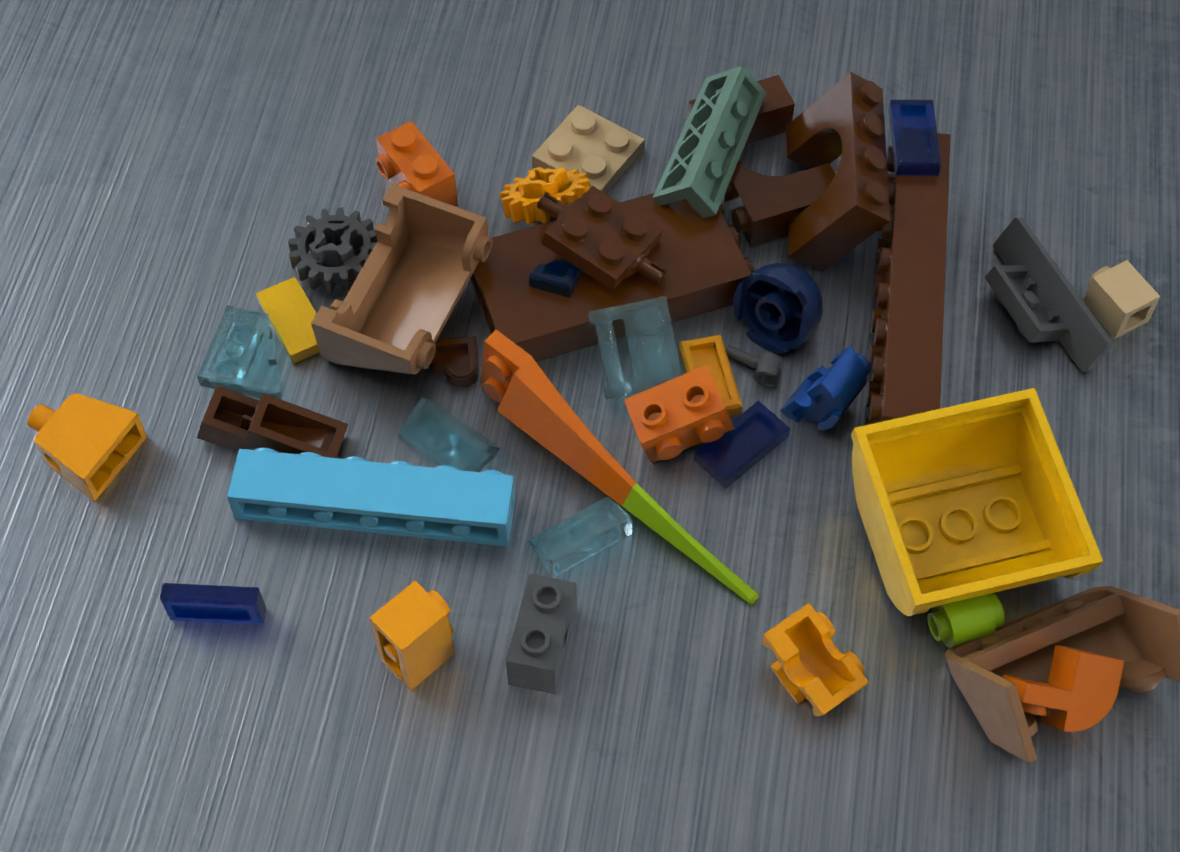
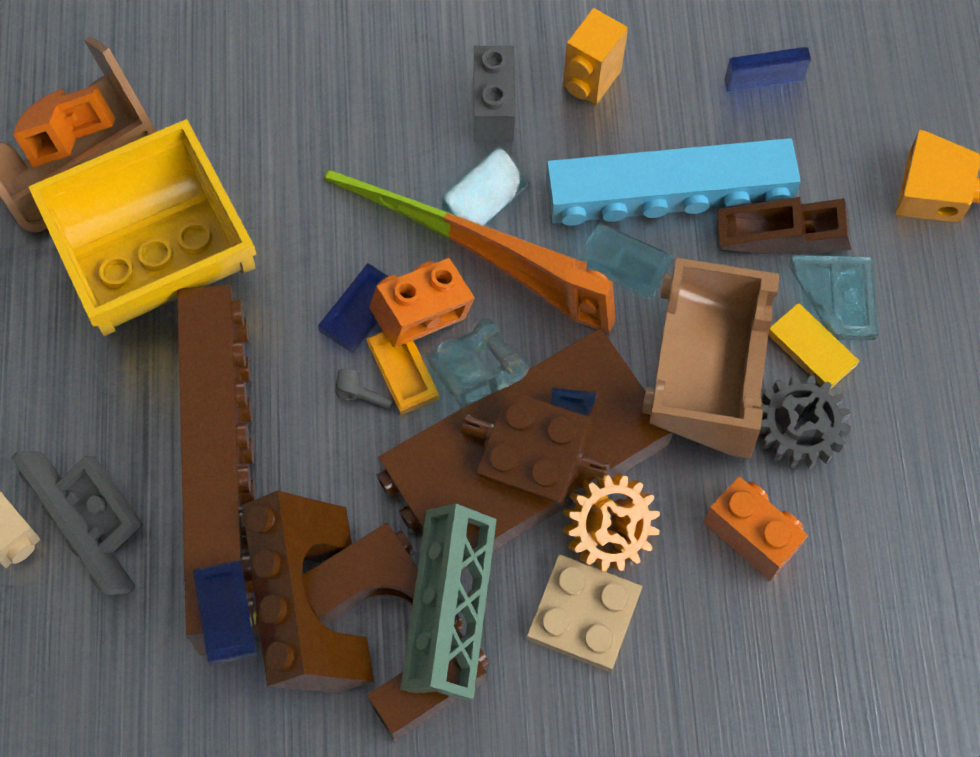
camera: 165 degrees right, 10 degrees up
reddish brown tile [429,336,479,388] -> none
dark blue cylinder [733,263,823,354] -> none
light orange cylinder [762,603,869,716] -> none
blue cylinder [780,346,872,430] -> none

